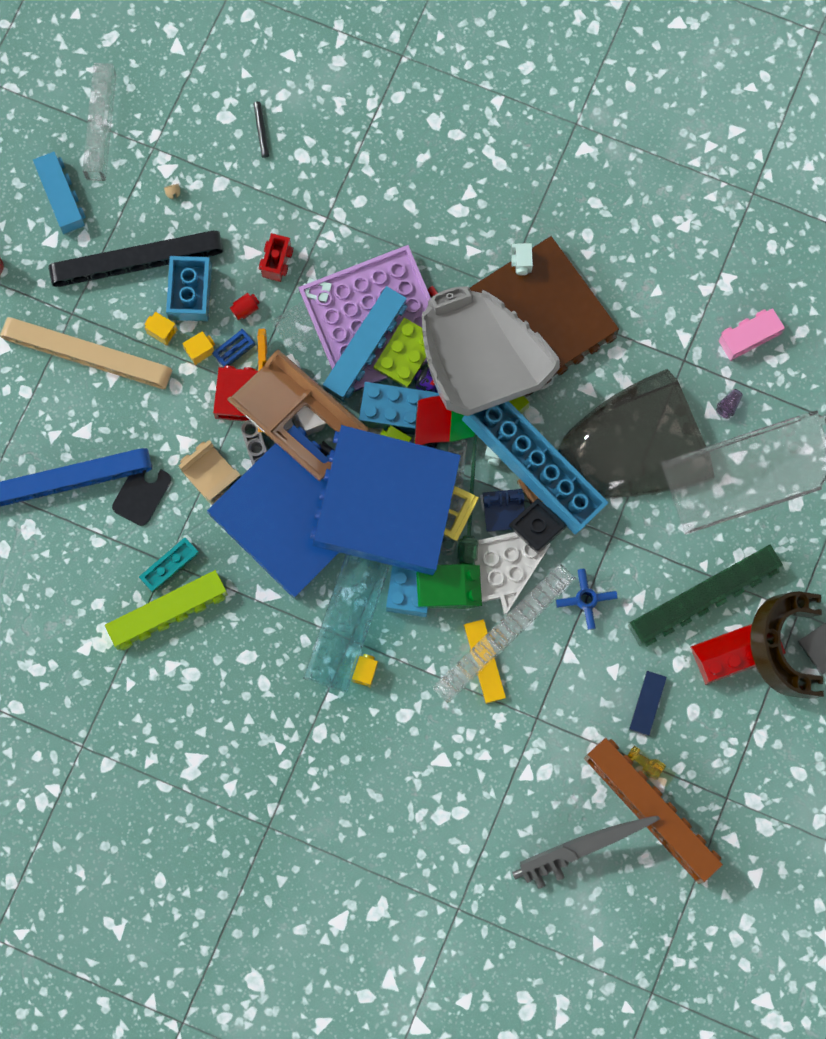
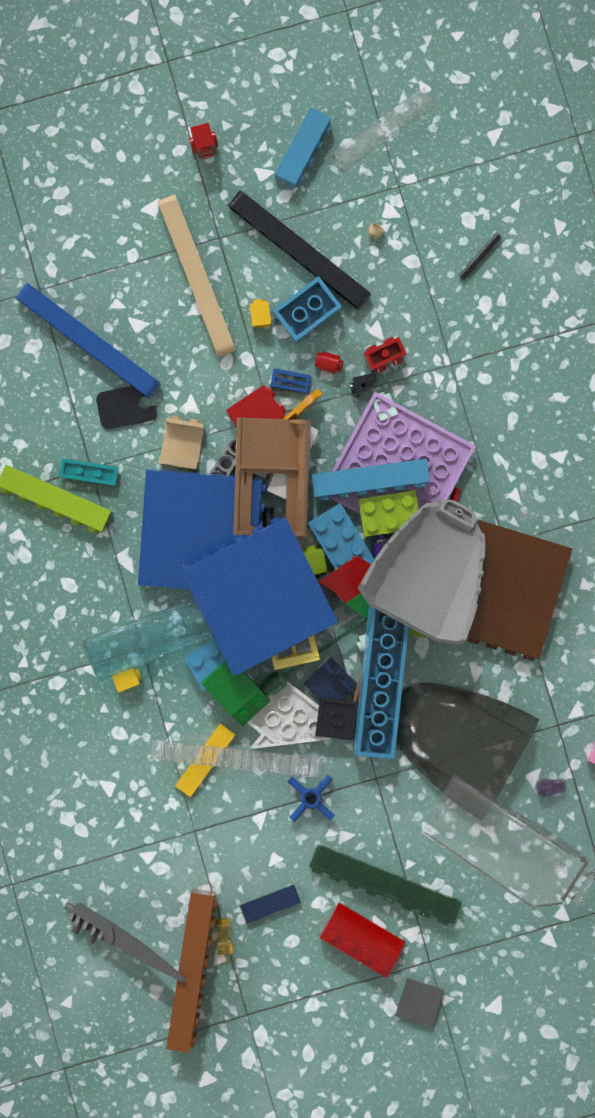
camera: 50 degrees right, 10 degrees up
yellow brick [182,331,215,365] -> none
light aqua brick [511,243,533,275] -> none
dark brown piece [750,591,824,699] -> none
none -> black bracket [350,373,377,398]

